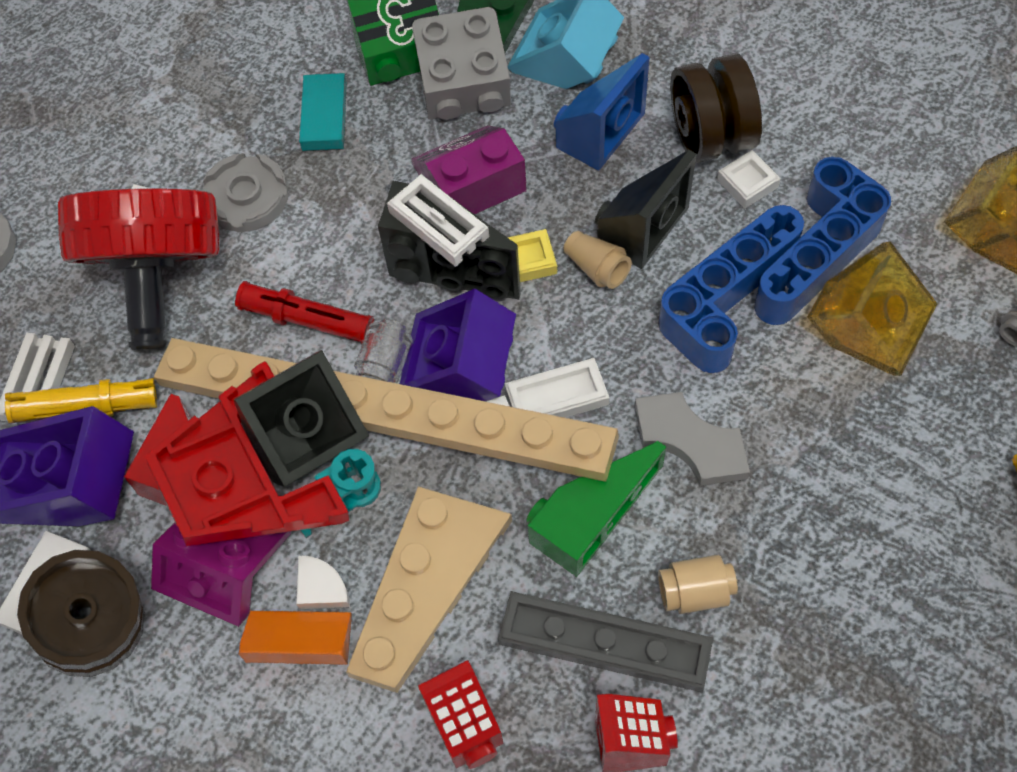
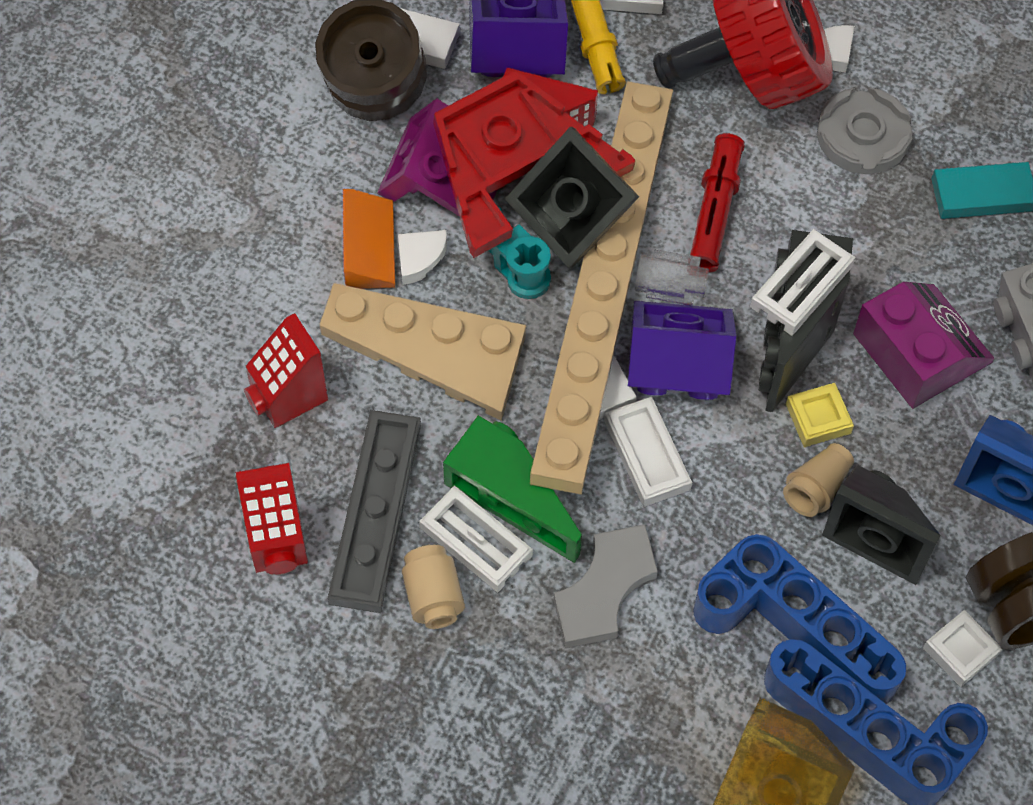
camera: 80 degrees right, 0 degrees up
none -> white tile [419,485,533,593]

